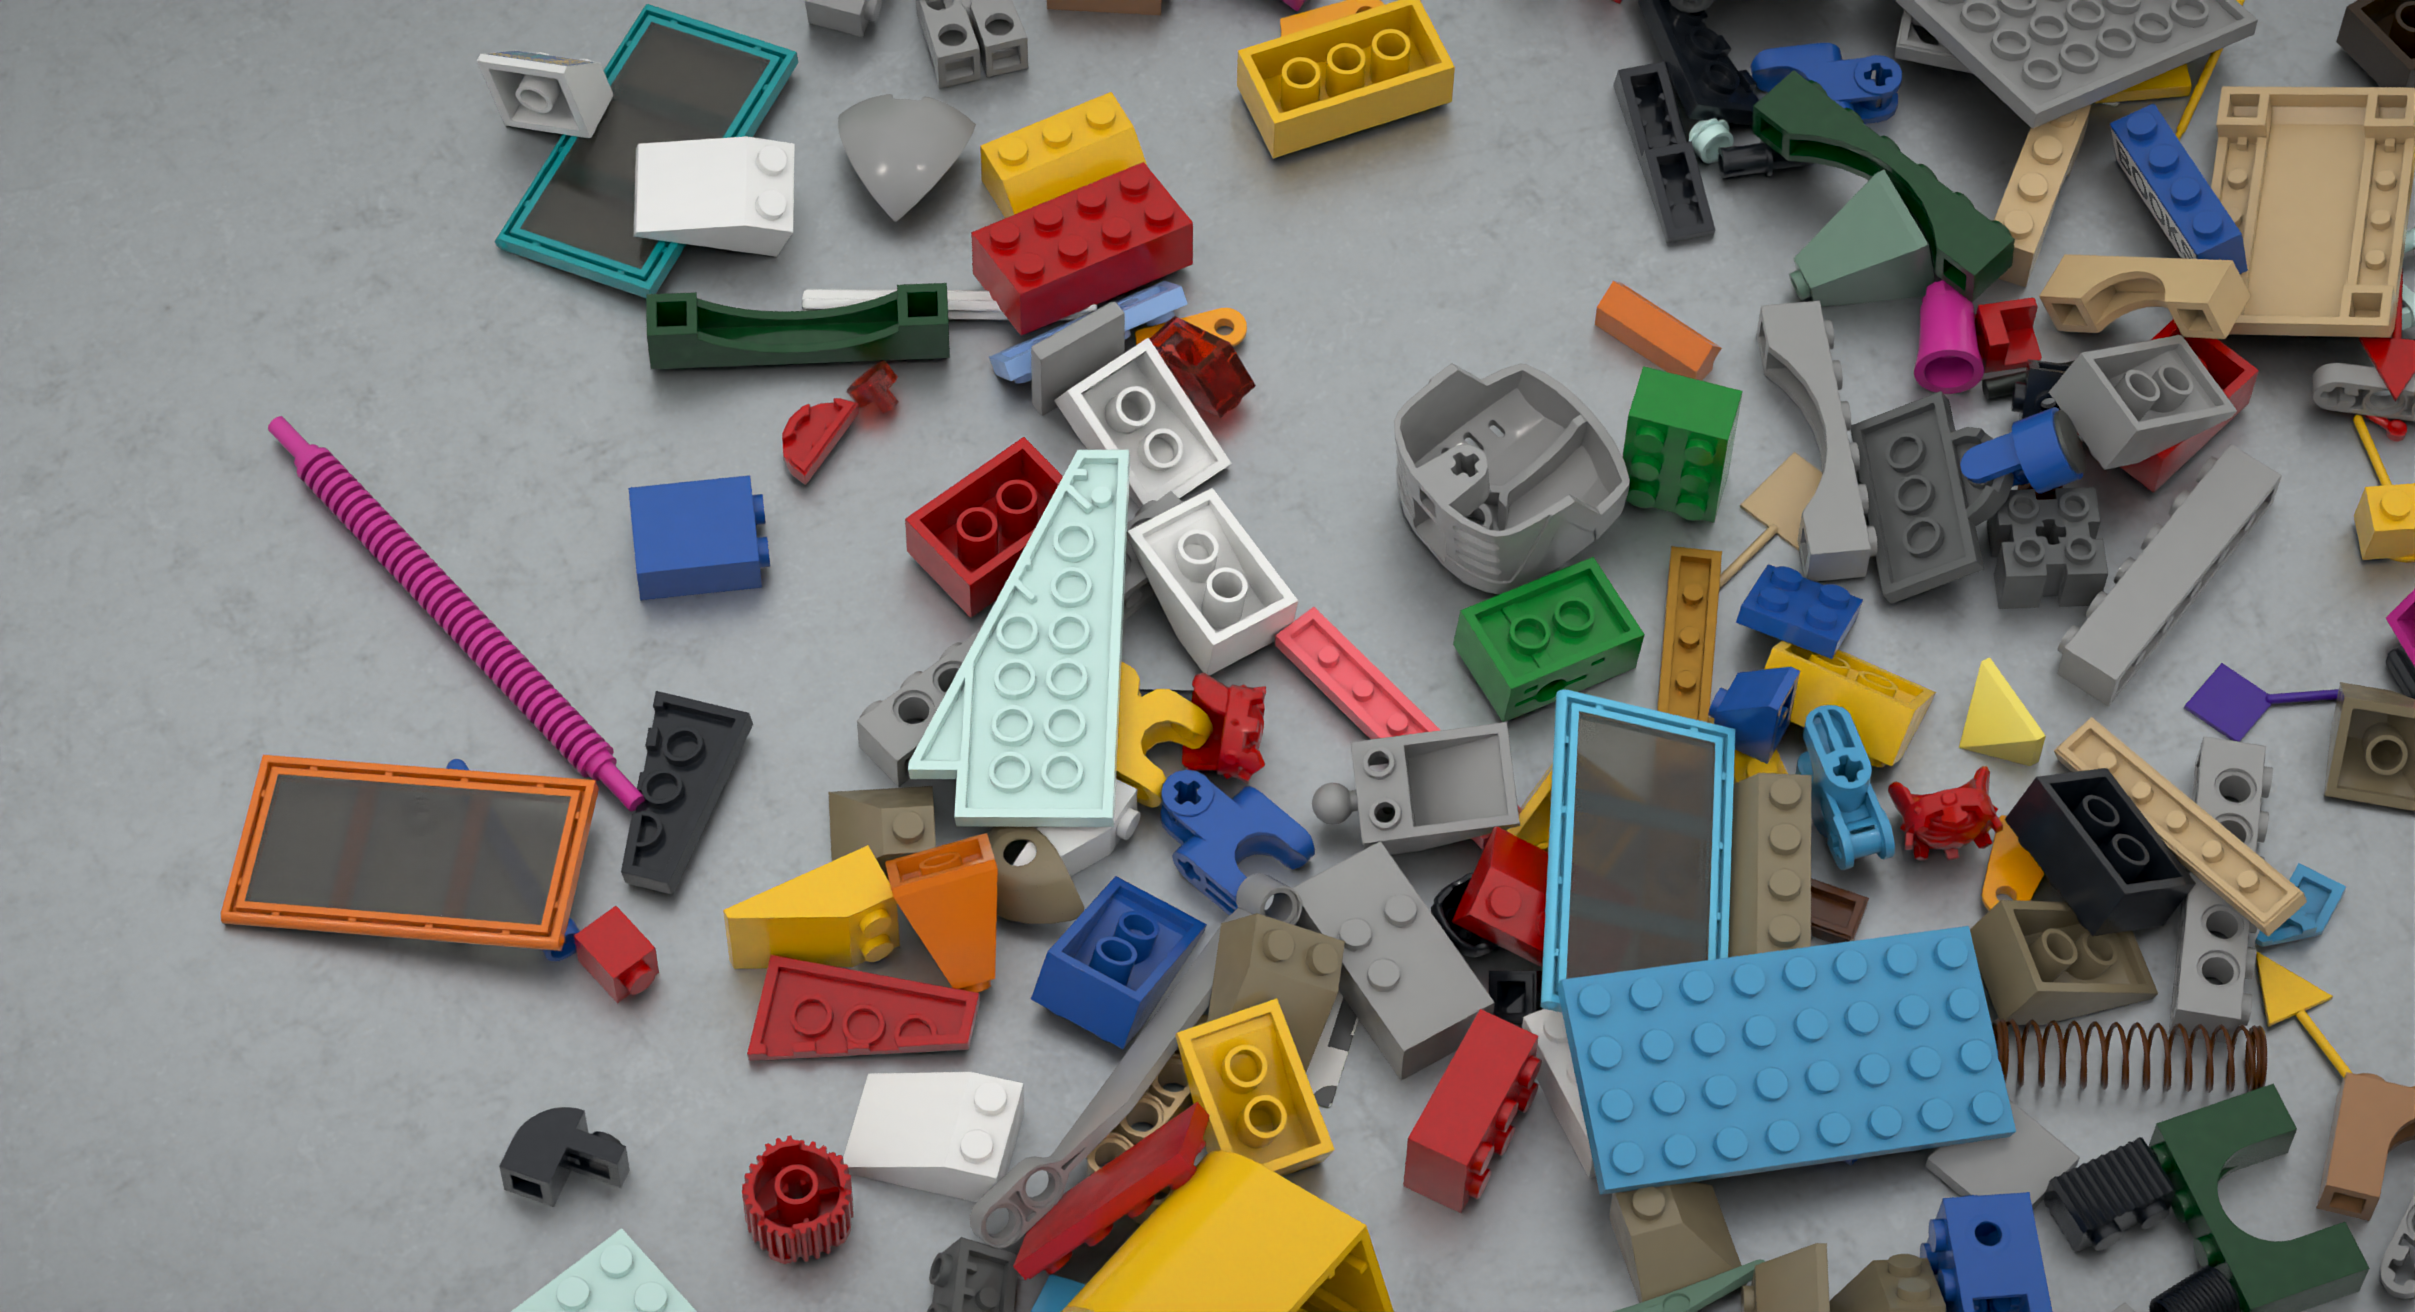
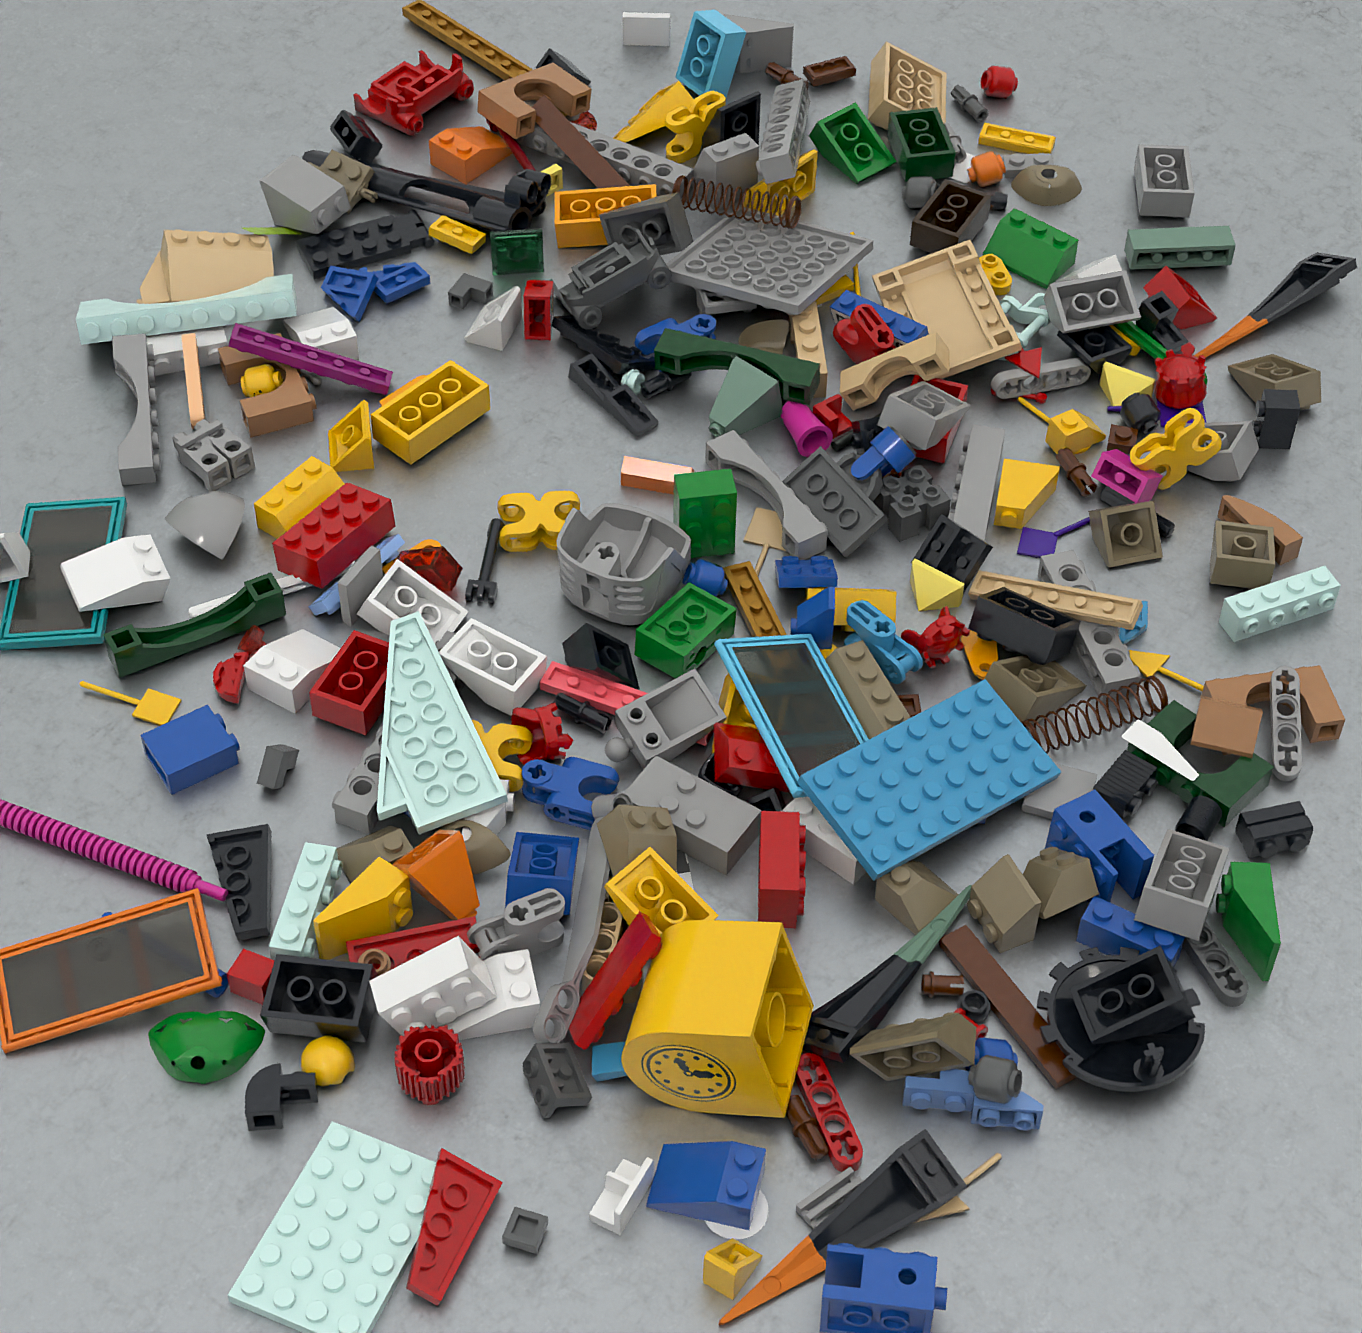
camera: 25 degrees left, 10 degrees down
none -> yellow piece [79,681,181,726]
none -> green piece [148,1011,265,1084]
none -> white slope [243,629,341,714]
none -> dark grey piece [257,744,299,789]
none -> black brick [260,954,379,1043]
none -> light aqua brick [269,842,343,960]
none -> yellow hair [301,1035,355,1087]
none -> yellow slope [328,400,374,472]
none -> medium nougat plate [358,949,391,976]
none -> white brick [369,936,497,1036]
none -> black hinge [465,518,505,603]
none -> light grey piece [467,888,565,961]
none -> yellow piece [497,491,580,552]
none -> black axle [553,693,613,734]
none -> black slope [562,623,640,690]
none -> blue head [682,559,728,597]
none -> dark tan piece [738,319,789,354]
none -> red piece [833,304,896,364]
none -> black slope [911,514,993,594]
none -> yellow slope [993,458,1060,529]
none -> reddish brown axle [1056,448,1097,497]
none -> white sticker [1122,720,1199,781]
none -> medium nougat slope [1190,695,1263,758]

